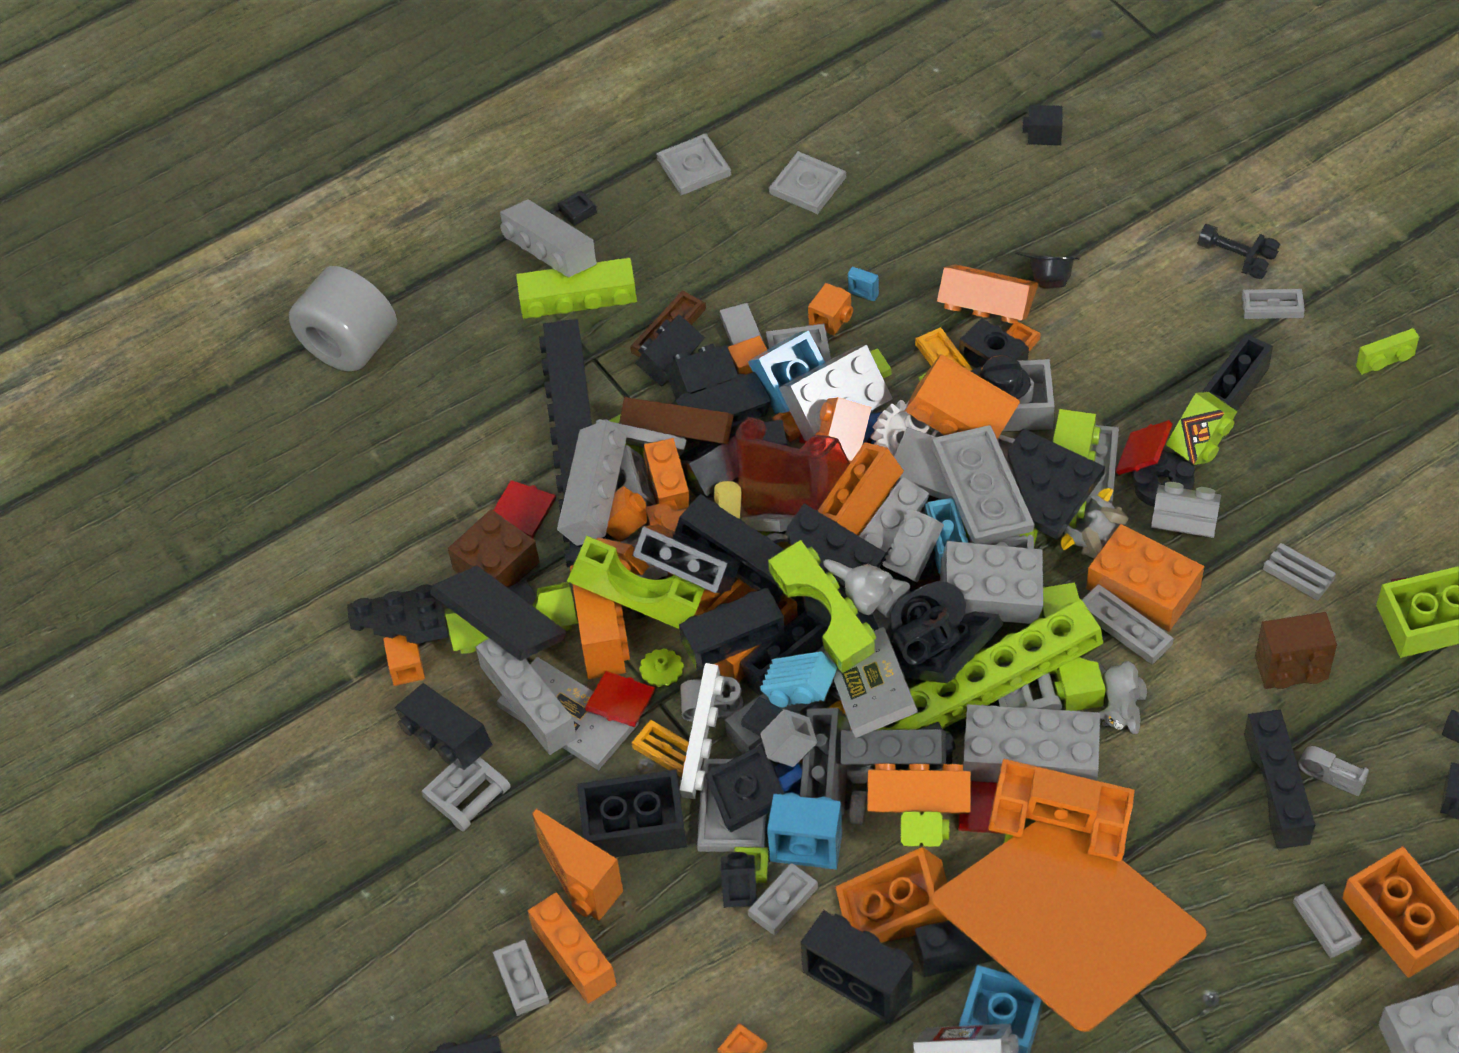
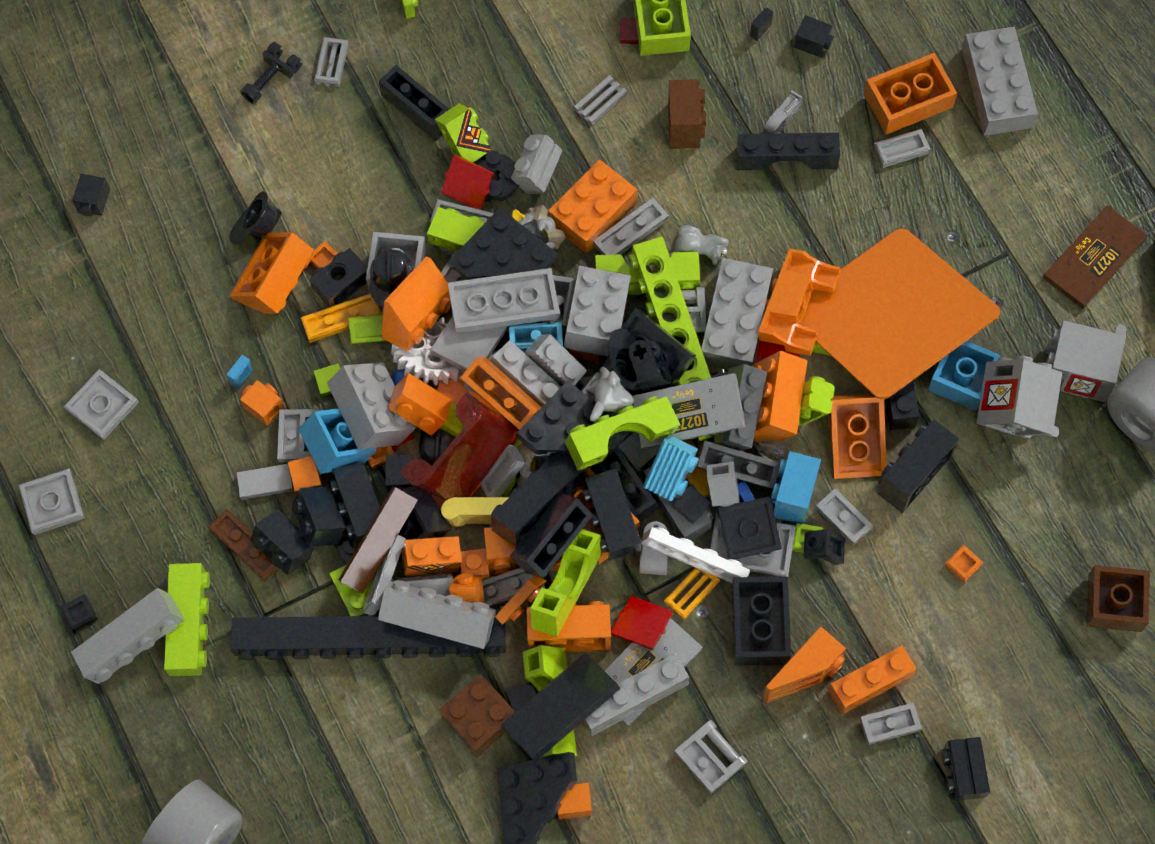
camera: 85 degrees left, 15 degrees up
black brick [394,683,493,770] -> none
red piece [493,480,556,539] -> none
lime piece [639,648,684,687] -> none

